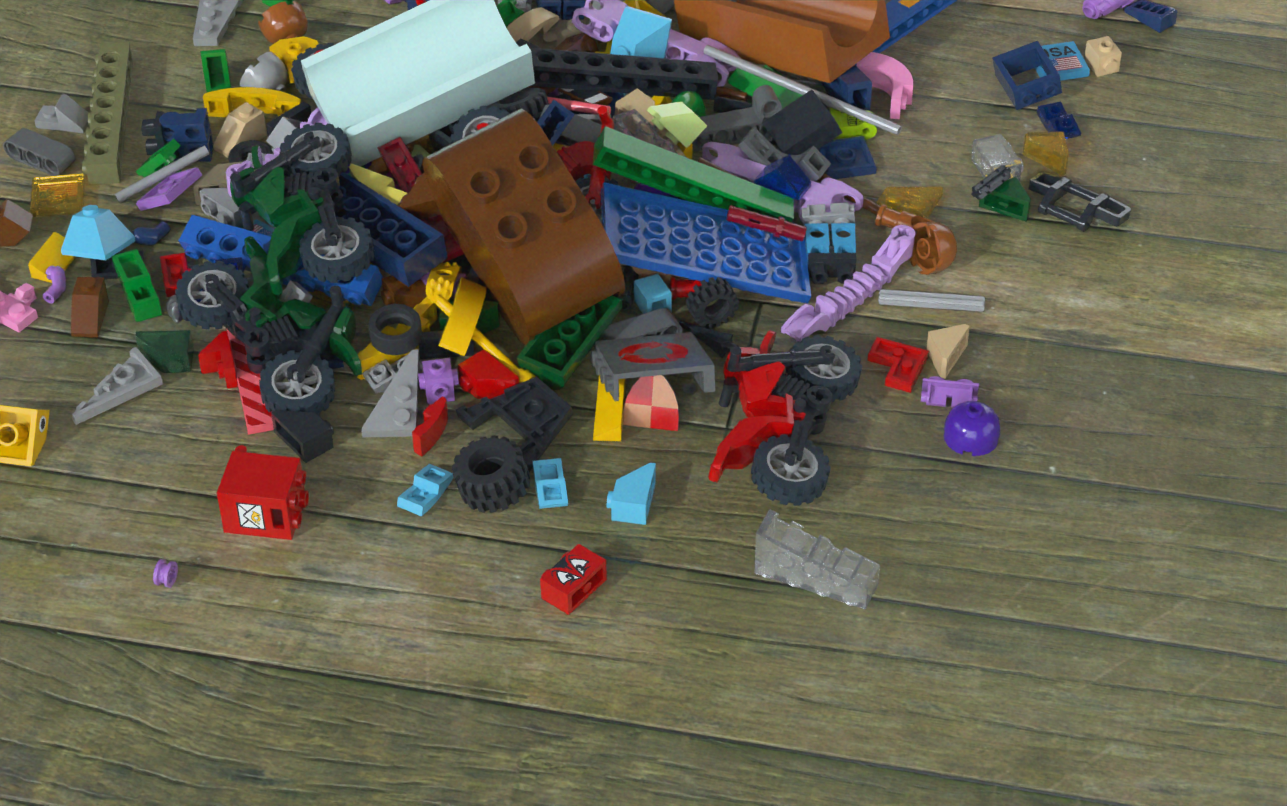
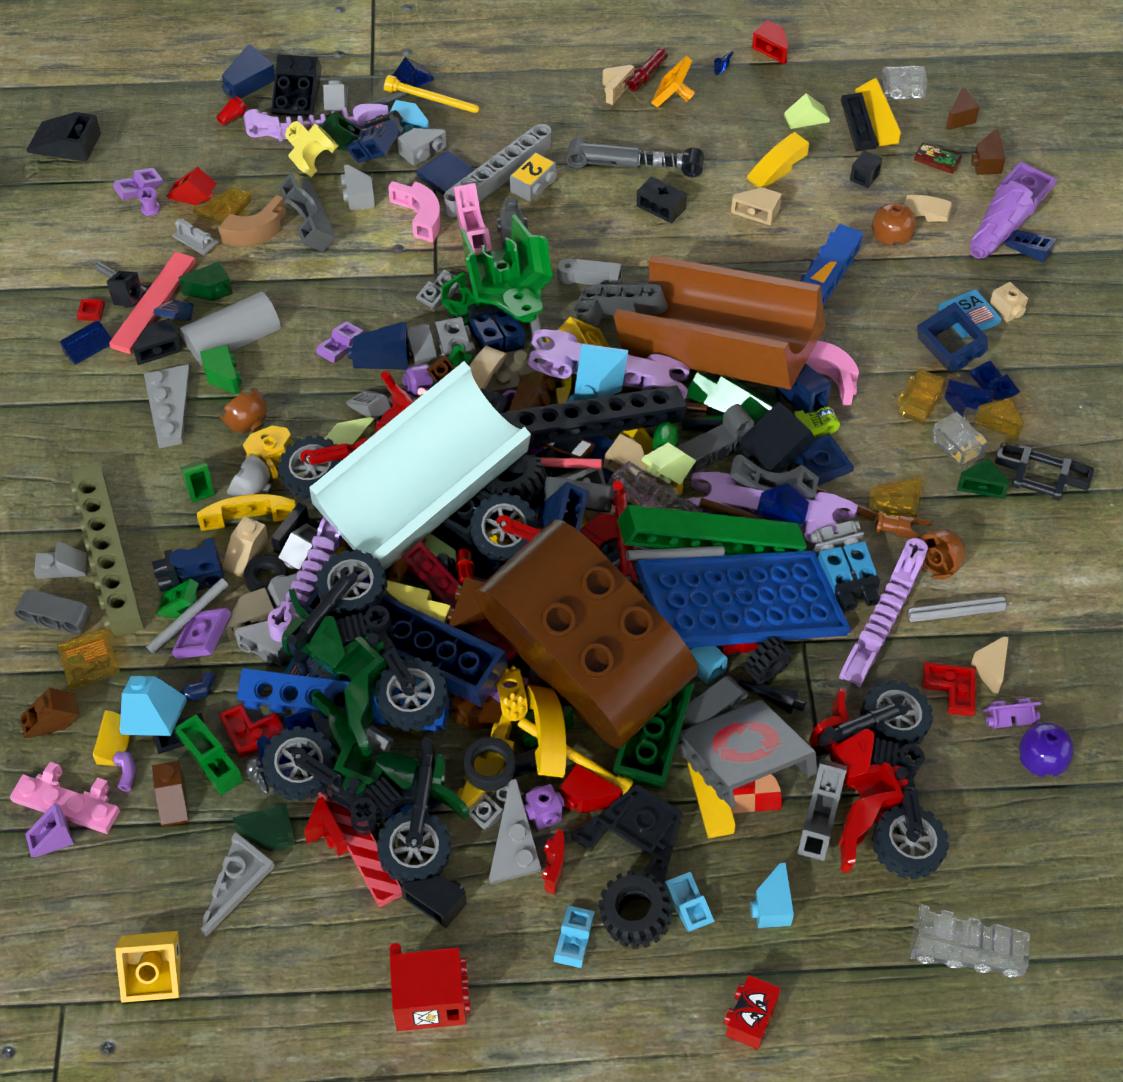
camera: 15 degrees left, 10 degrees up
light grey piece [704,45,902,135] -> none
dark red pin [726,205,807,241] -> none
black axle [971,165,1011,200] -> none
none -> light grey bar [626,546,725,561]
none -> dark grey arch [797,759,847,861]
none -> clear yellow brick [897,369,945,425]
none -> clear blue slope [944,380,995,420]

